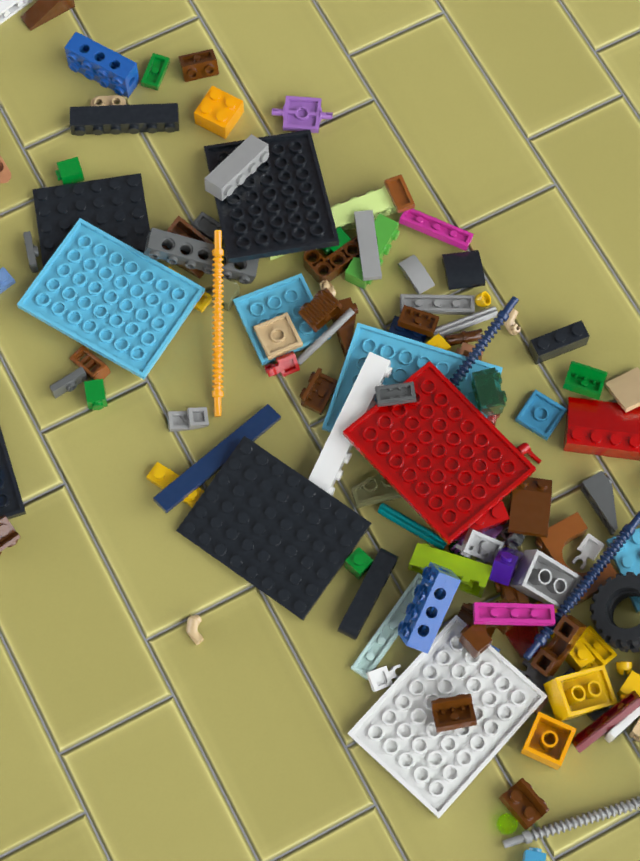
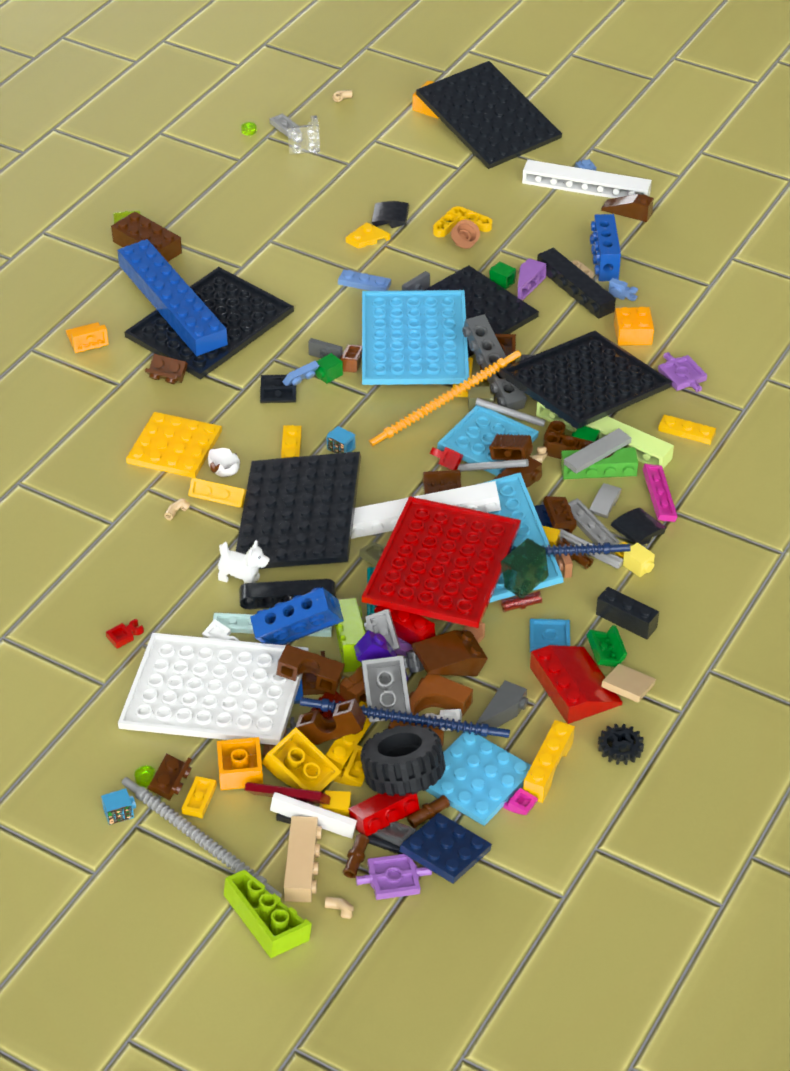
camera: 60 degrees right, 25 degrees down
green plate [141,53,170,91] -> none
dark blue tile [153,404,281,514] -> none
light grey slope [167,407,209,432] -> none
reddish brown bracket [178,49,219,82] -> none
light grey brick [204,134,269,201] -> none
tan tile [253,312,303,360] -> none
green brick [345,547,373,580] -> none
dark grey plate [375,382,416,407] -> none
dark orange tile [384,174,415,213] -> none
reddish brown bracket [431,694,477,732] -> none
dark pink plate [473,602,556,626] -> none
tan arm [504,309,521,335] -> none
red hand [517,443,542,464] -> none
yellow hinge [616,661,632,676] -> none
none -> red plate [106,619,144,649]
none -> yellow plate [126,412,222,478]
none -> yellow plate [181,776,217,819]
none -> yellow plate [188,478,247,508]
none -> white hair [208,448,240,477]
none -> white animal [218,540,270,584]
none -> black slope [260,375,296,403]
none -> medium blue plate [282,361,319,386]
none -> dark azure brick [326,426,356,453]
none -> light grey bar [475,398,546,427]
none -> medium lavender slope [518,258,546,301]
none -> medium blue plate [609,278,638,301]
none -> light yellow brick [623,542,655,577]
none -> yellow plate [658,415,716,445]

